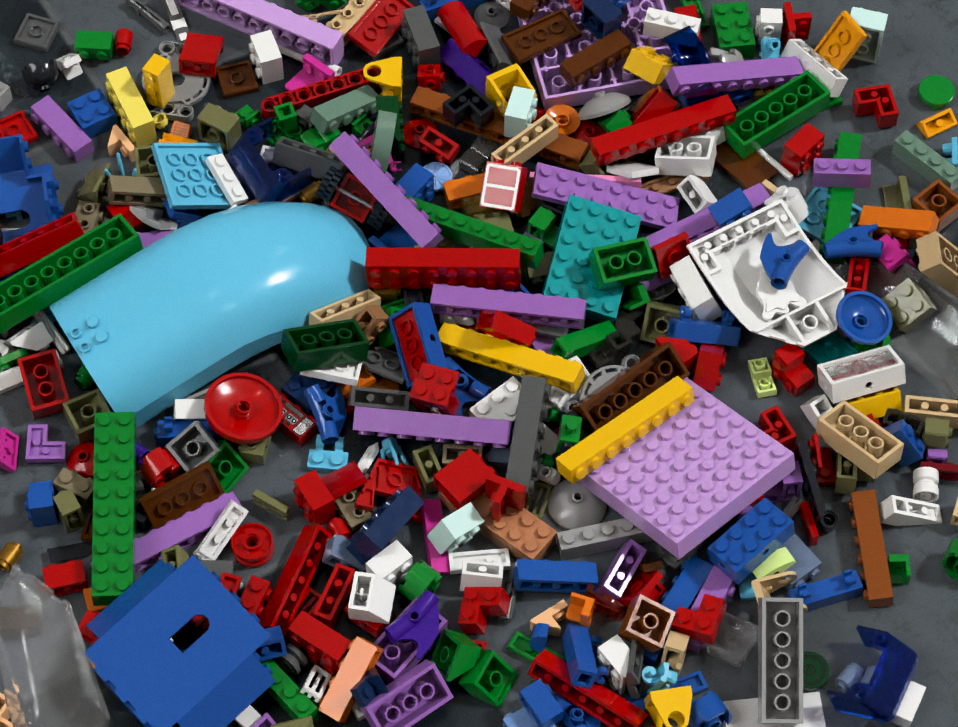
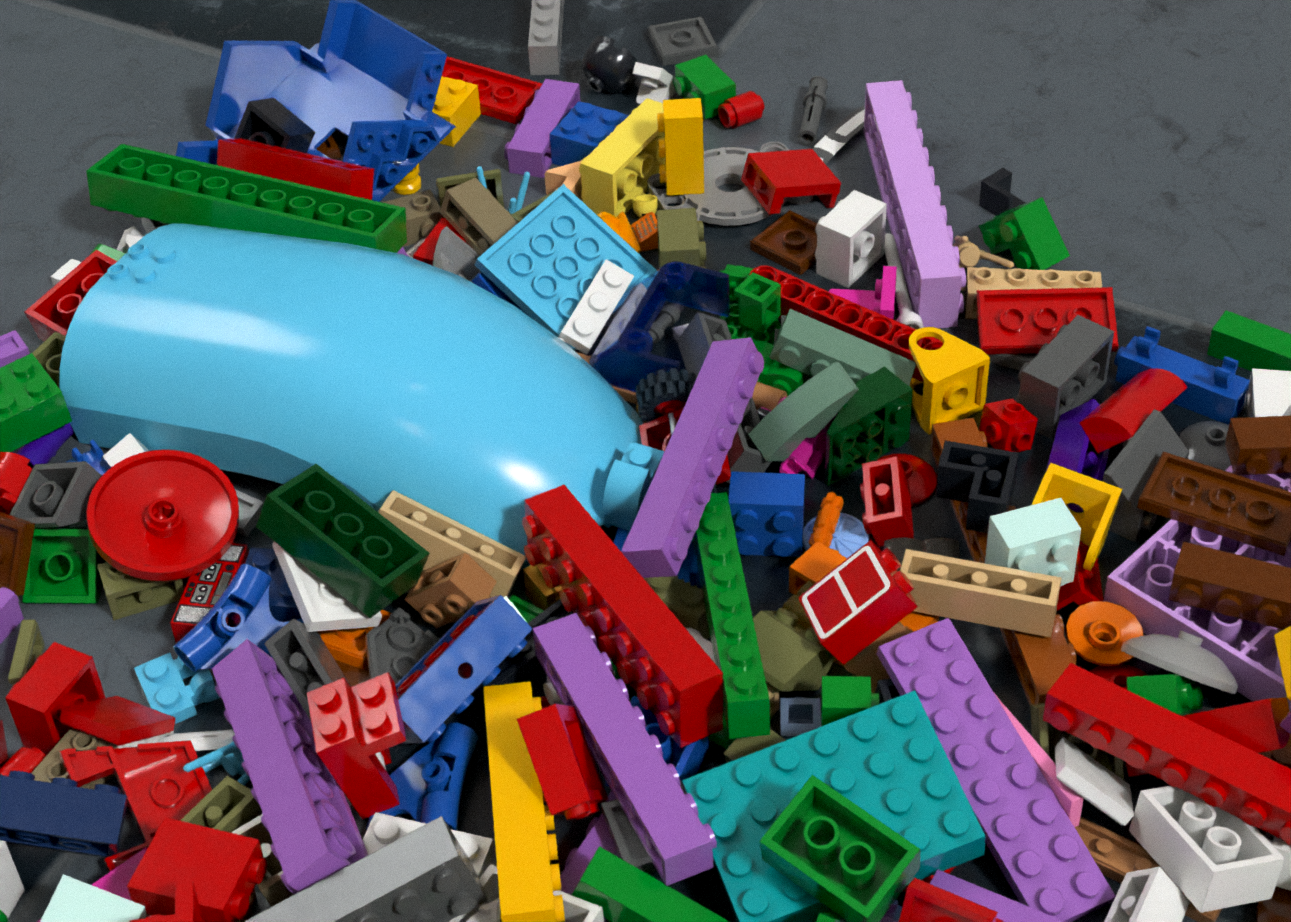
camera: 60 degrees right, 15 degrees down
none -> medium azure brick [603,441,665,531]
none -> orange axle [809,492,844,547]

